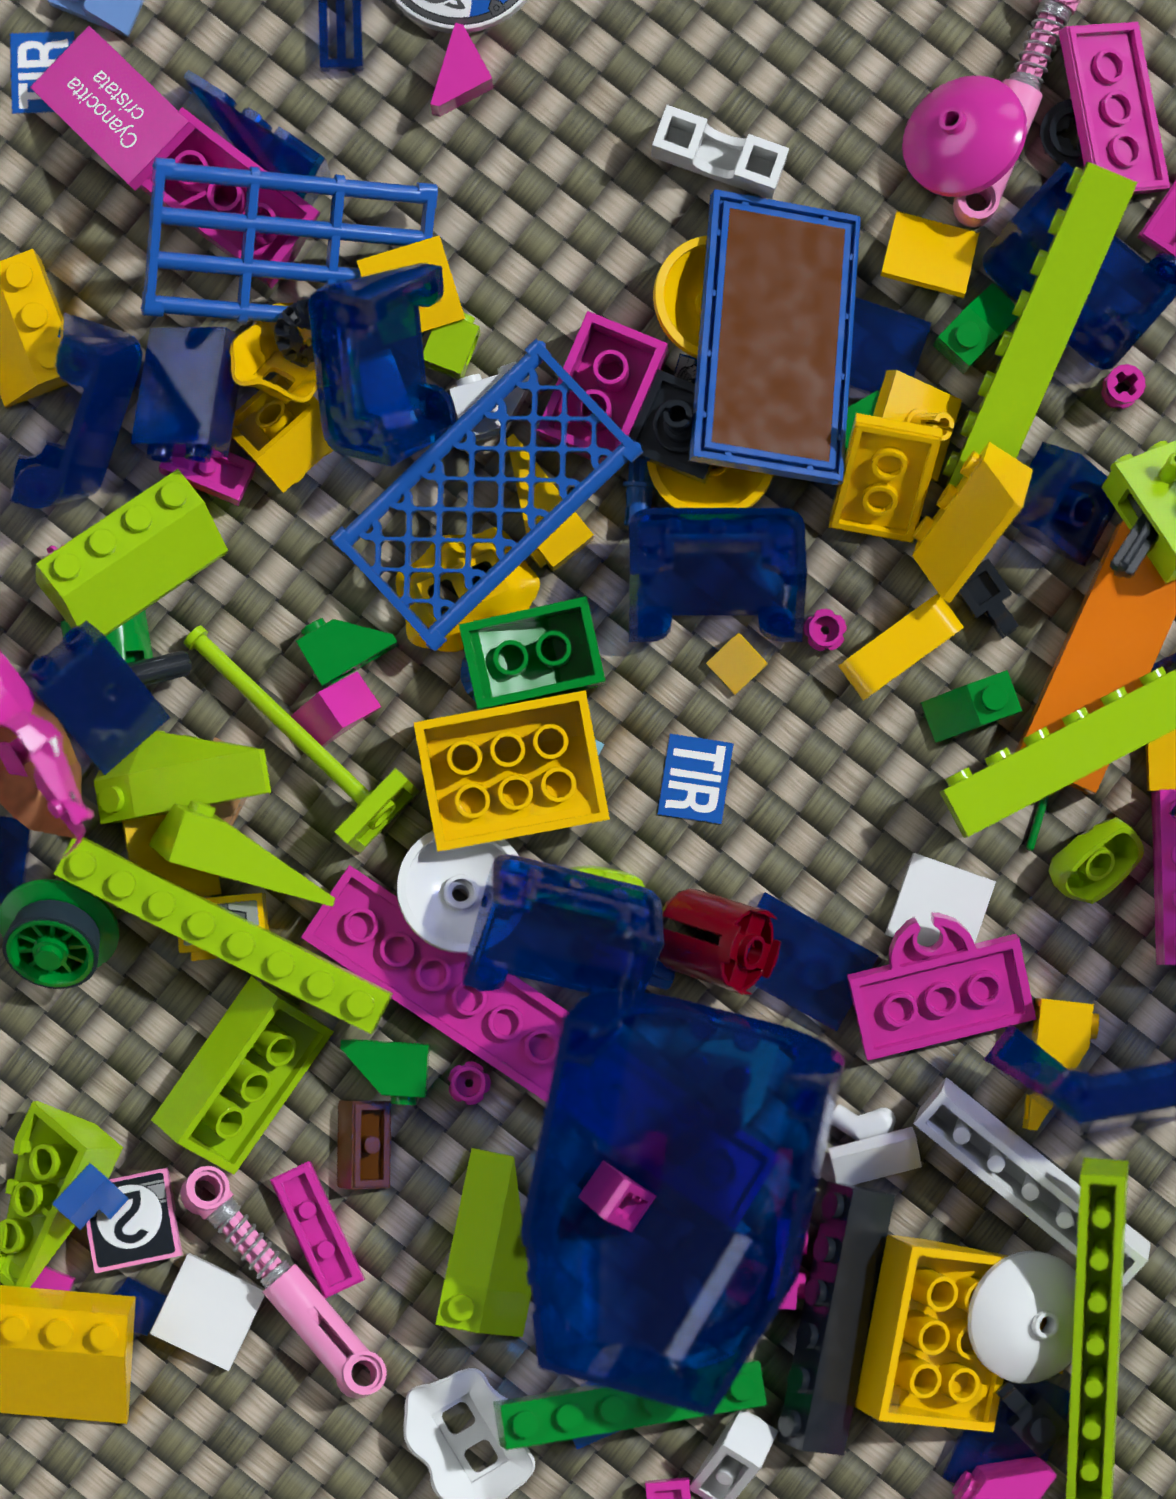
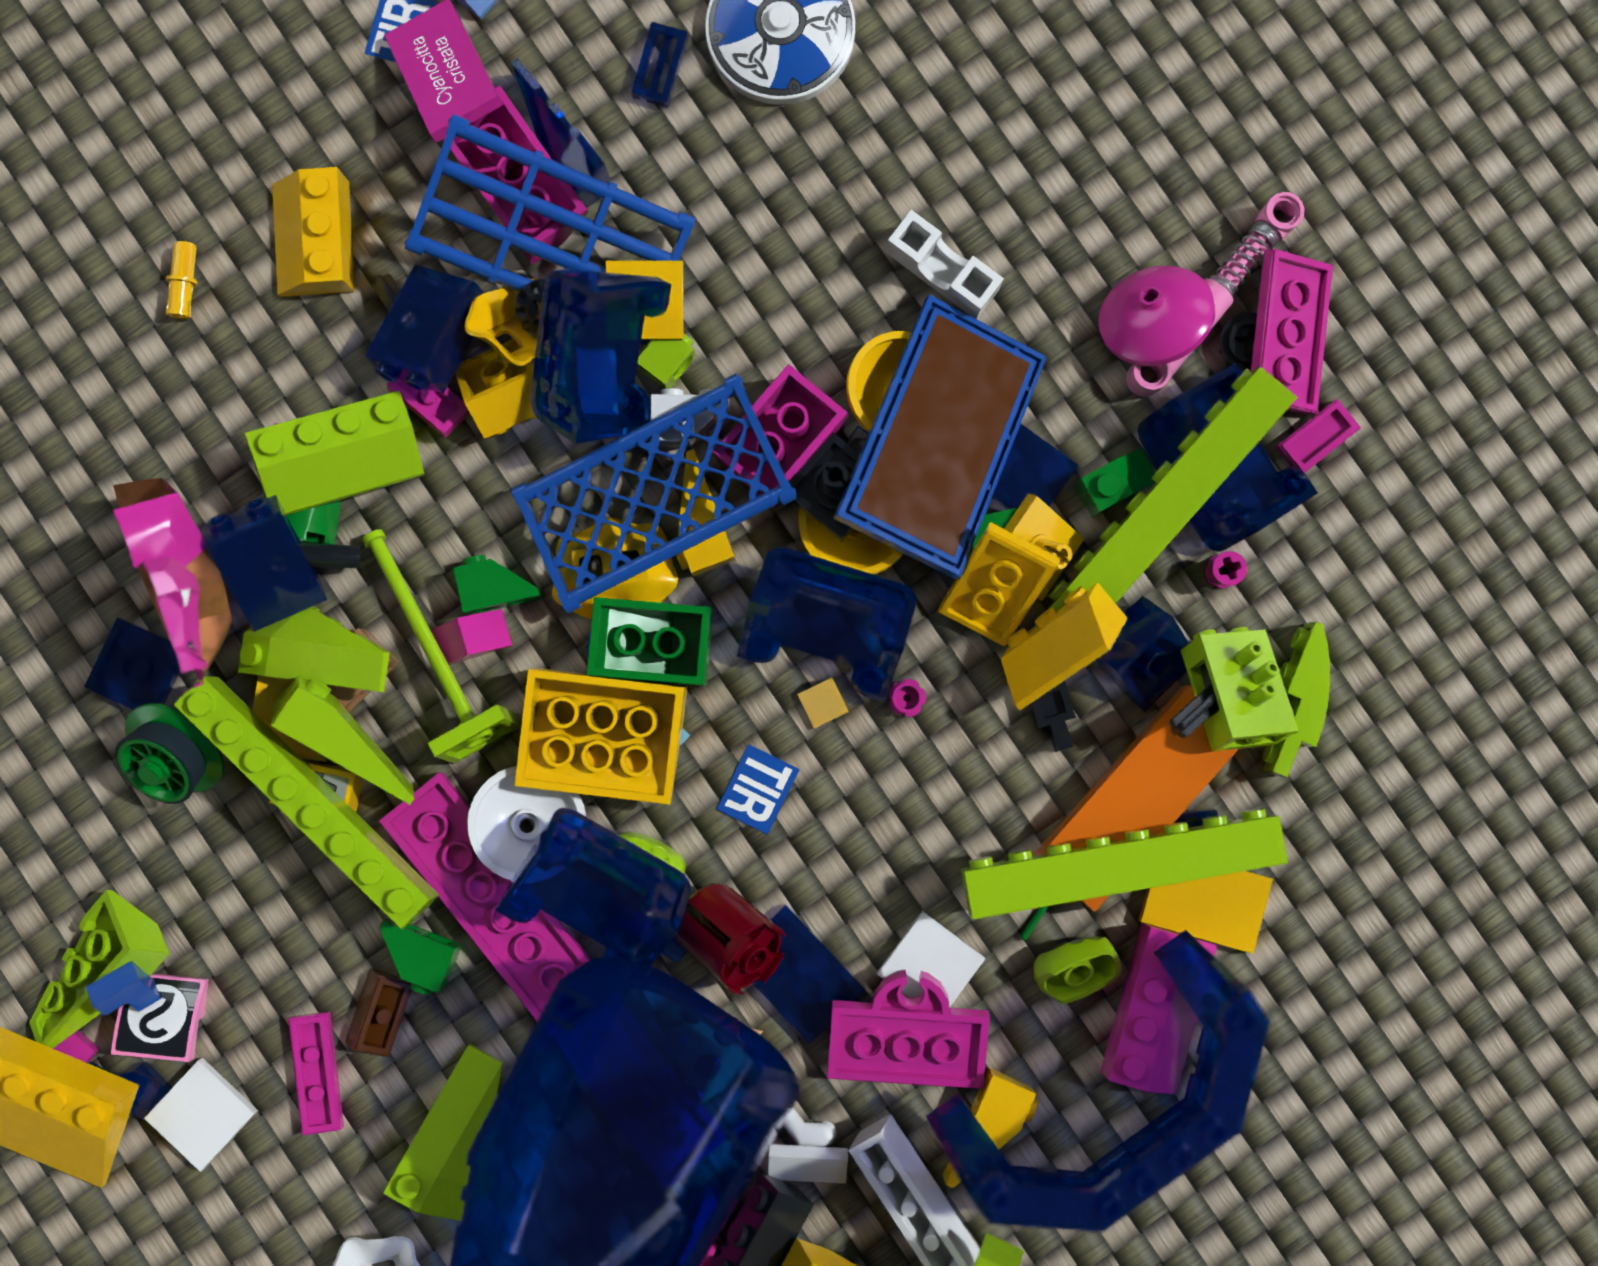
camera: 20 degrees right, 0 degrees up
clear blue windscreen [10,313,143,509] -> none
lime slope [151,976,334,1175] -> none
bright pink piece [180,1166,387,1399] -> none
dark pink slope [430,23,493,117] -> none
dark pink plate [448,1061,491,1105] -> none
dark pink slope [578,1160,657,1233] -> none
blue axle [623,457,656,527] -> none
yellow beam [838,593,964,701] -> none
yellow piece [880,211,979,298] -> none
green slope [920,670,1022,743] -> none

